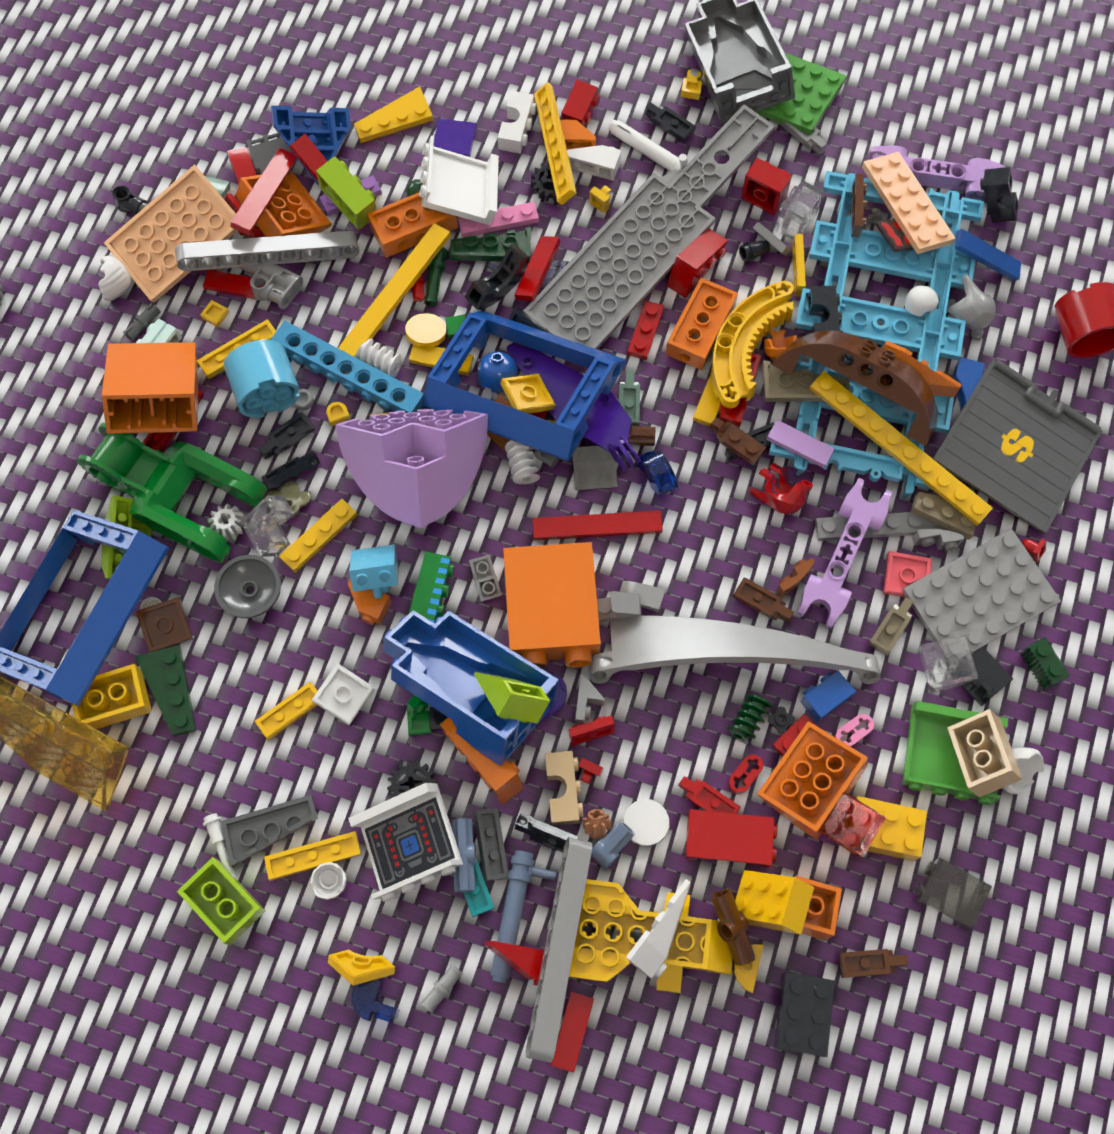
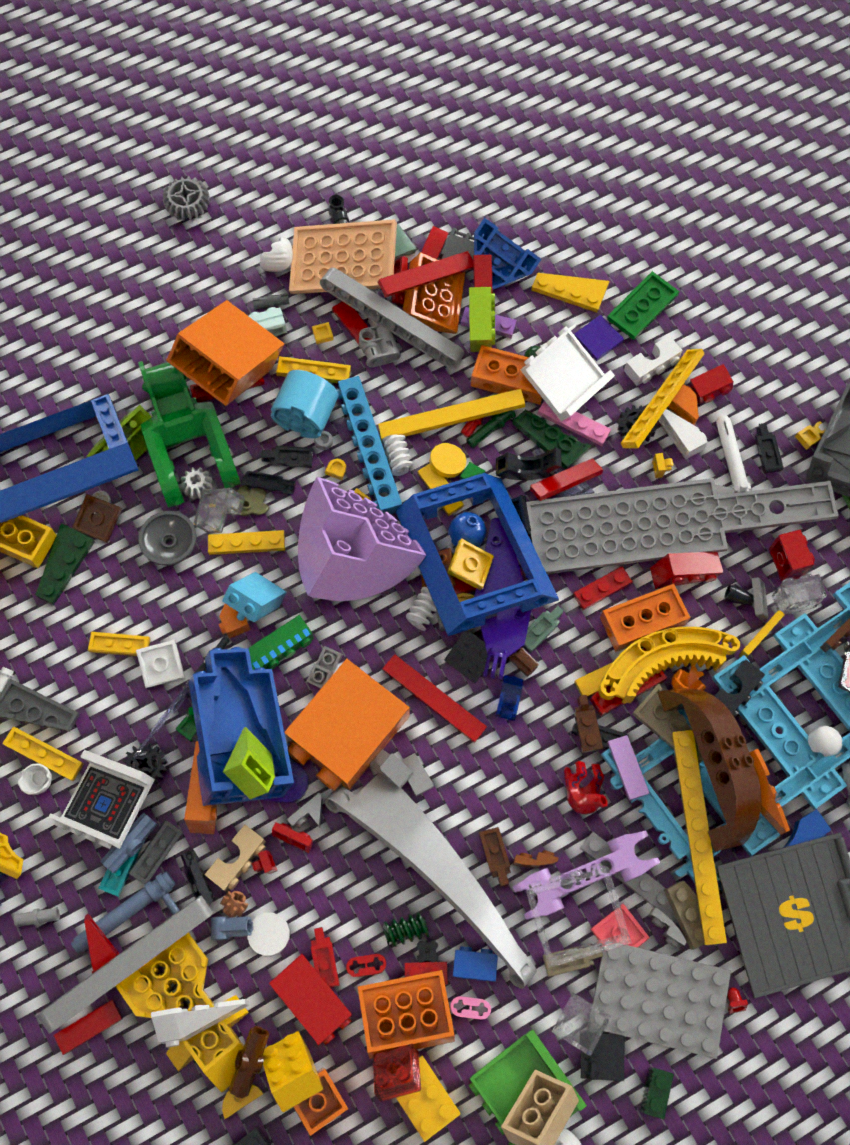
camera: 40 degrees right, 0 degrees up
none -> clear purple piece [133,636,230,759]
none -> clear window [525,863,632,968]
none -> green plate [607,271,680,340]

